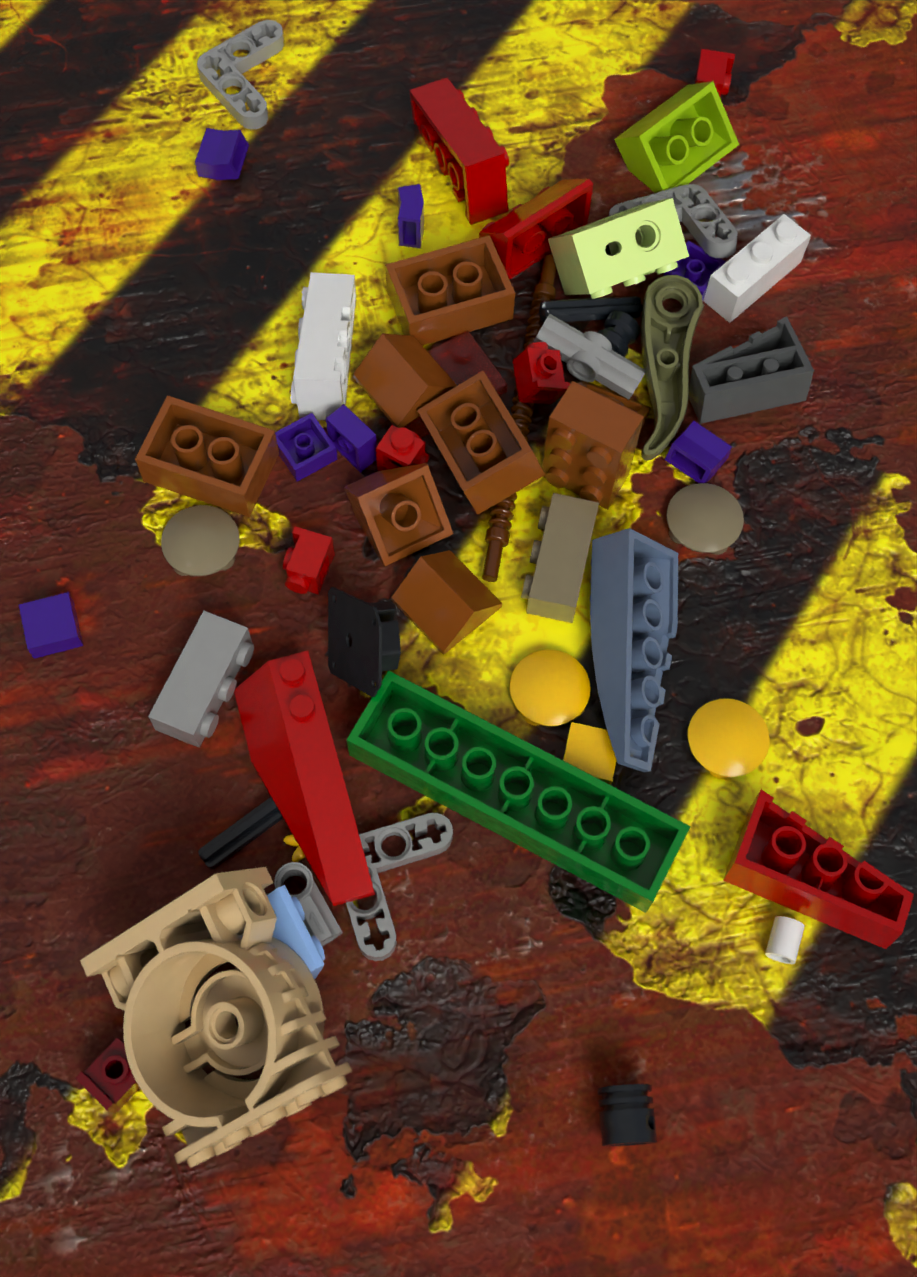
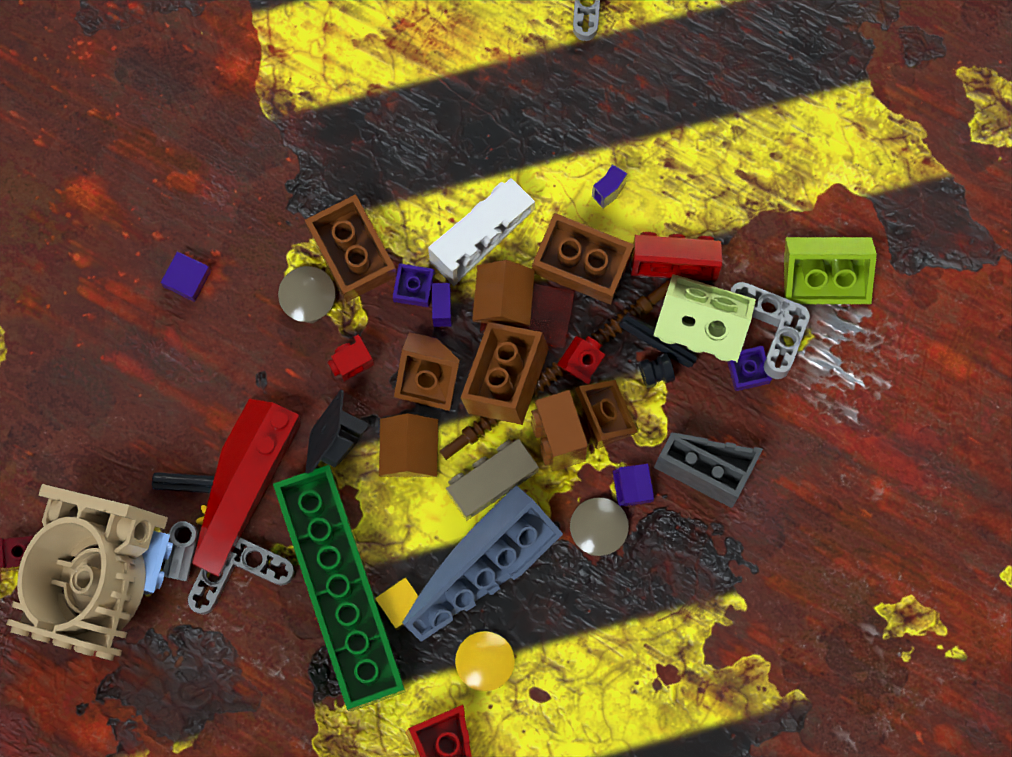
camera: 45 degrees right, 10 degrees up
light grey brick [148,611,254,748] -> none
dark purple piece [195,128,249,180] -> none
red brick [376,425,429,471] -> none
red wedge [409,78,509,225] -> none
yellow dish [510,650,591,726] -> none
light grey piece [533,314,645,400] -> none
olive animal [641,275,704,461] -> none
red brick [694,49,735,99] -> none
white brick [703,214,811,323] -> none

